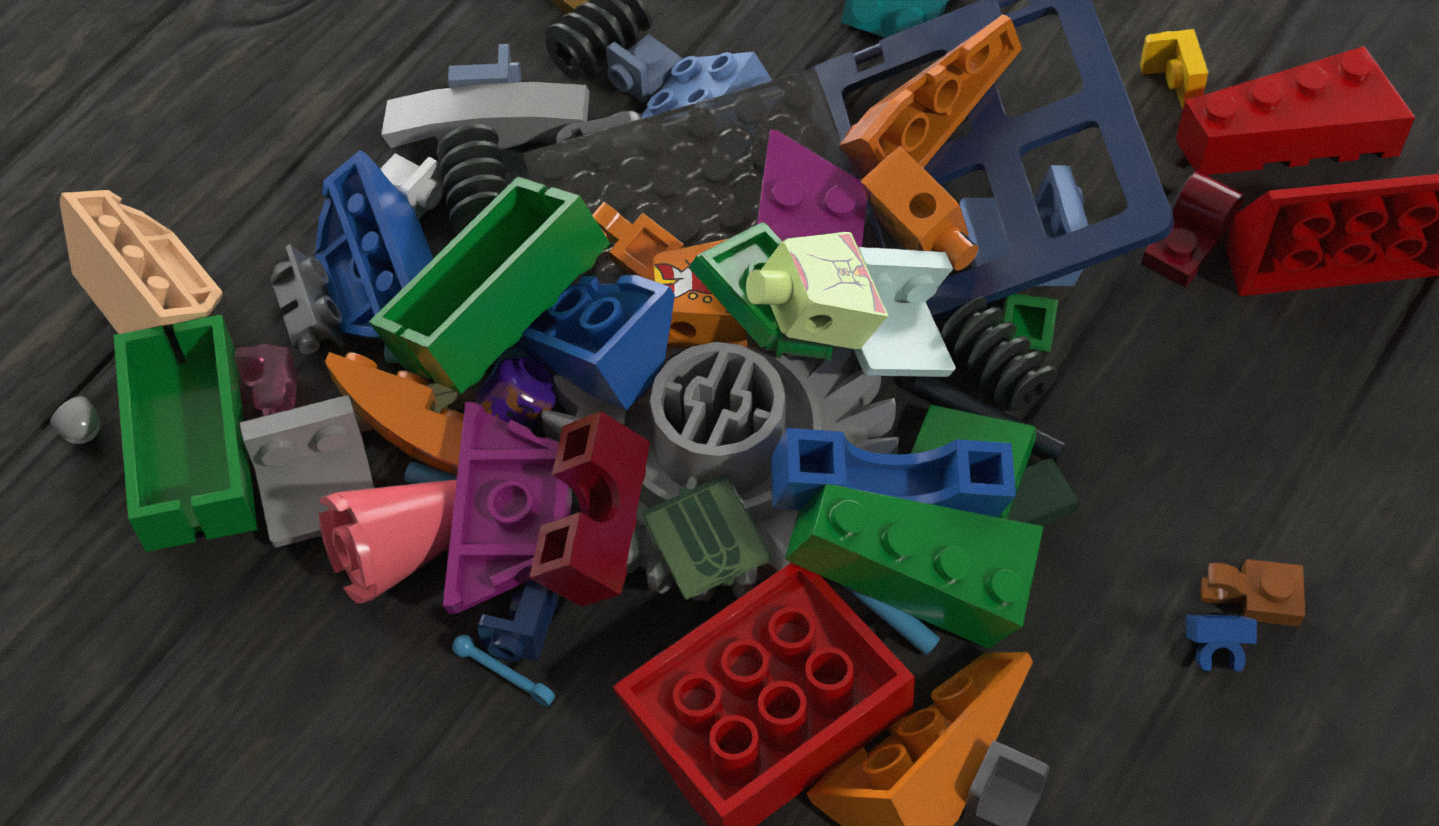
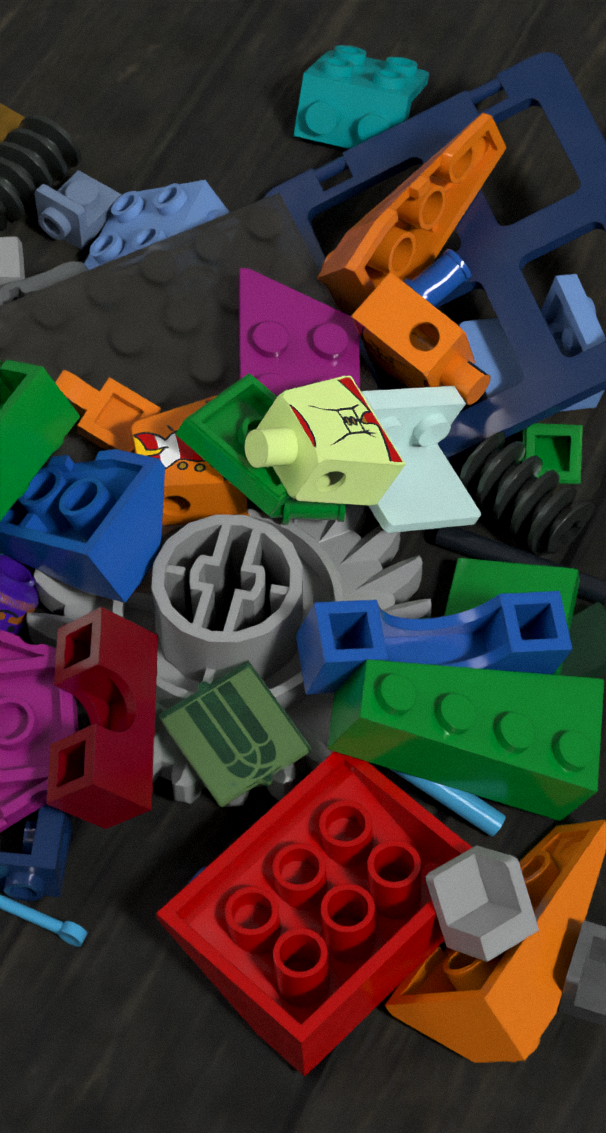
camera: 10 degrees left, 0 degrees up
none -> blue pin [402,249,472,307]
none -> light grey panel [426,845,539,962]

